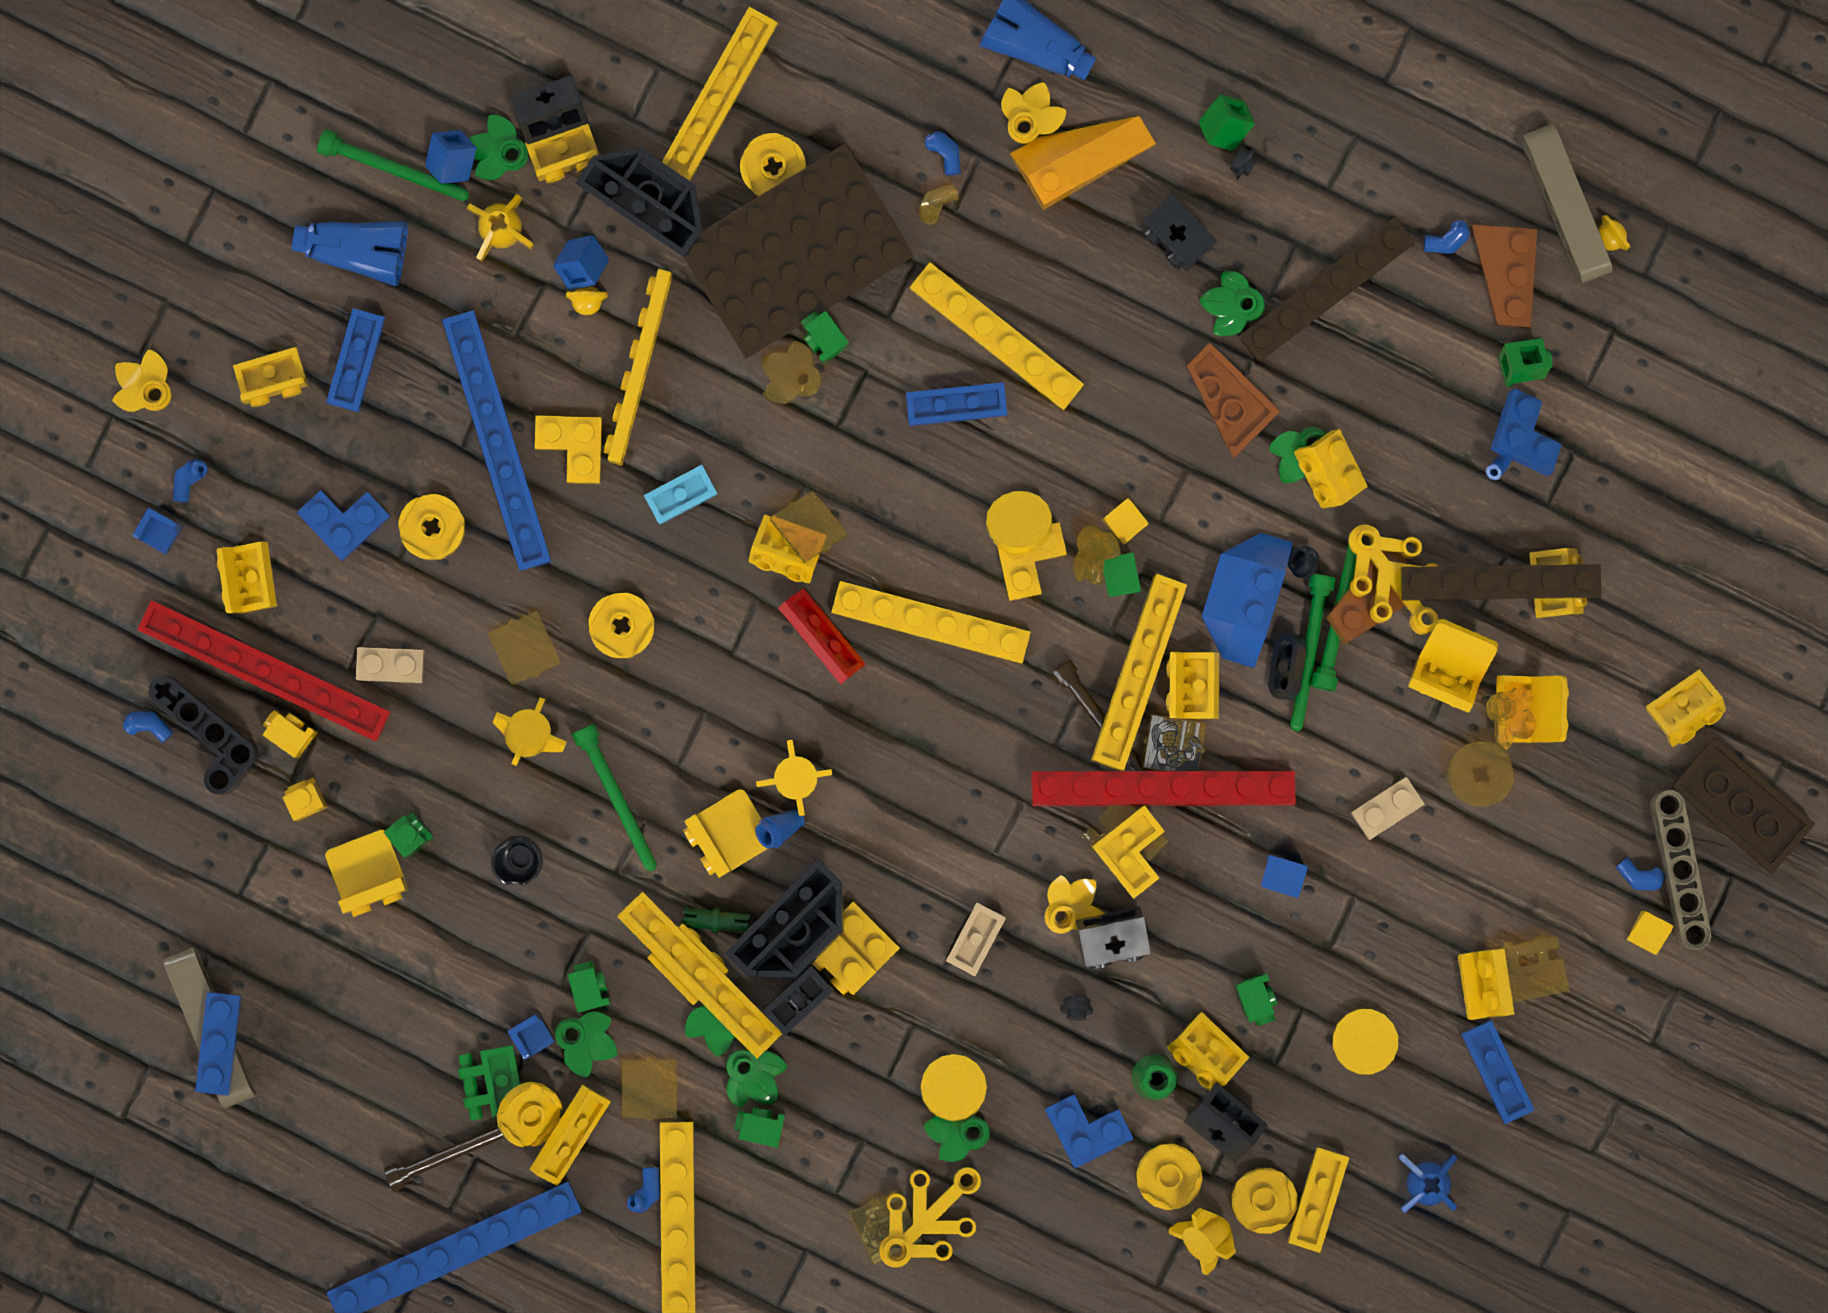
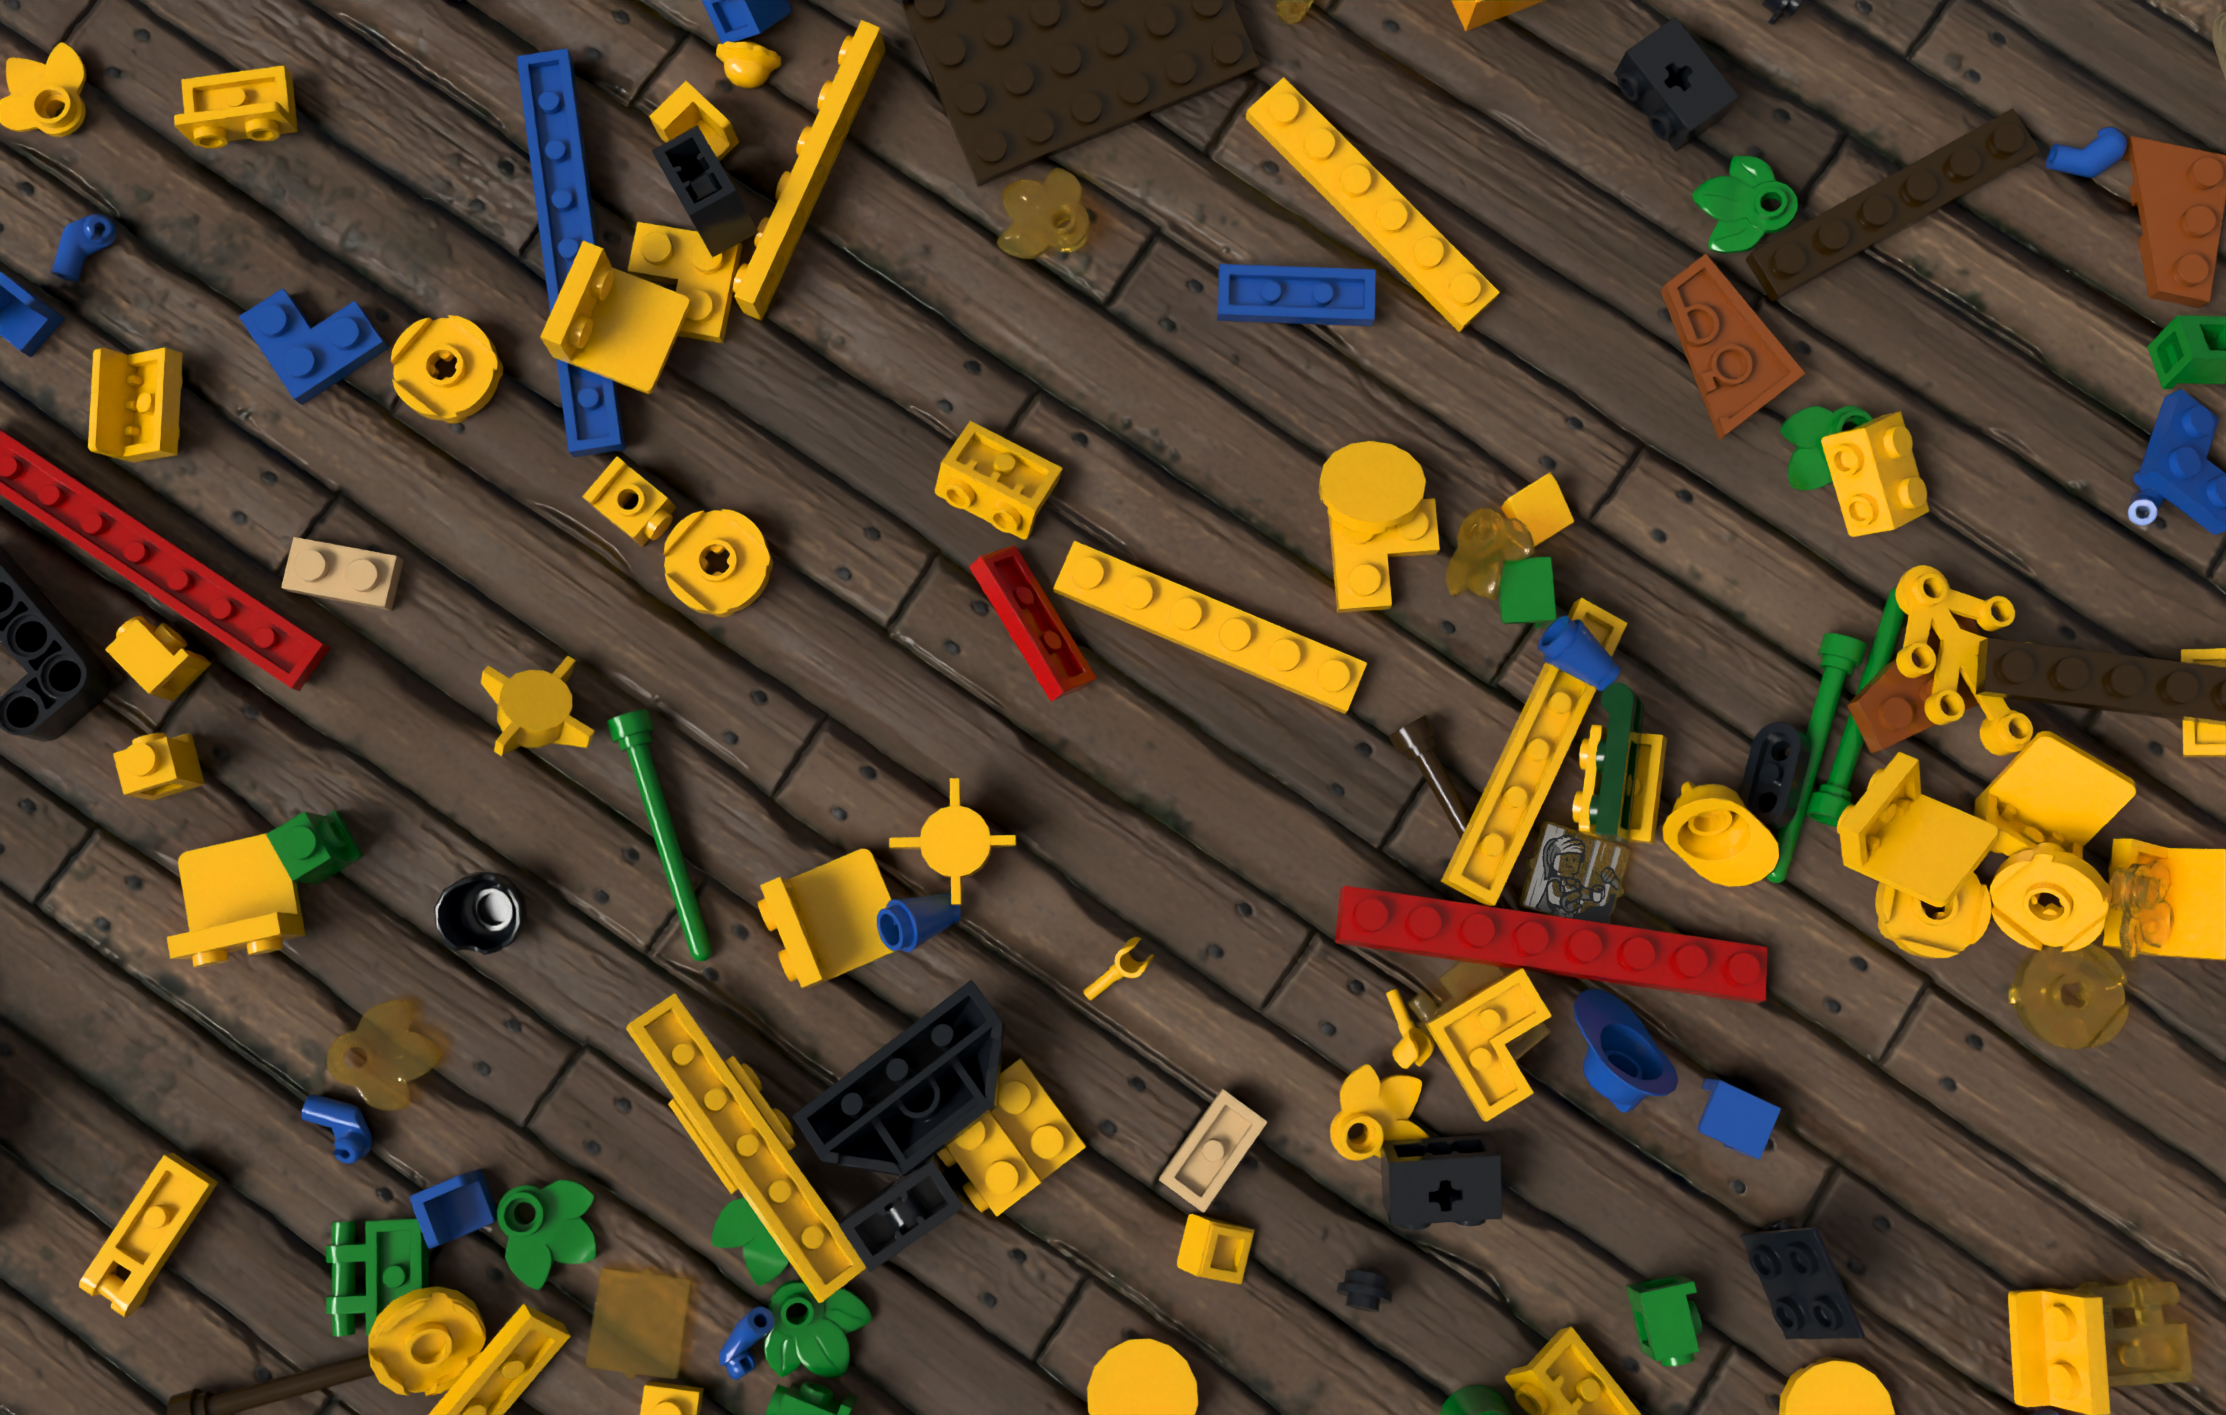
camera: 10 degrees right, 5 degrees down
blue plate [326,308,386,413] -> none
clear yellow piece [488,611,561,686] -> none
green brick [568,961,612,1013] -> none
medium azure plate [644,465,718,525] -> none
dark green pin [682,907,751,934] -> none
clear yellow piece [770,491,848,563] -> none
green brick [801,311,849,365] -> none
blue wedge [1202,533,1293,668] -> none
black plate [1288,546,1319,579] -> none
tan plate [1350,777,1425,840] -> none
none -> yellow plate [79,1153,218,1318]
none -> blue arm [301,1094,373,1164]
none -> clear yellow plate [327,1000,443,1110]
none -> yellow bracket [540,241,691,394]
none -> yellow brick [582,456,677,547]
none -> yellow panel [649,81,739,162]
none -> black brick [652,125,758,258]
none -> blue arm [719,1307,774,1380]
none -> yellow hand [1083,937,1154,1001]
none -> yellow slope [1177,1214,1255,1284]
none -> yellow hand [1386,989,1435,1069]
none -> blue cone [1538,616,1621,691]
none -> blue piece [1574,989,1678,1113]
none -> dark green plate [1589,683,1644,843]
none -> yellow piece [1662,780,1779,887]
none -> black hinge [1740,1218,1865,1339]
none -> yellow bracket [1837,752,1998,907]
none -> yellow plate [1875,872,1991,959]
none -> yellow plate [1989,842,2112,952]

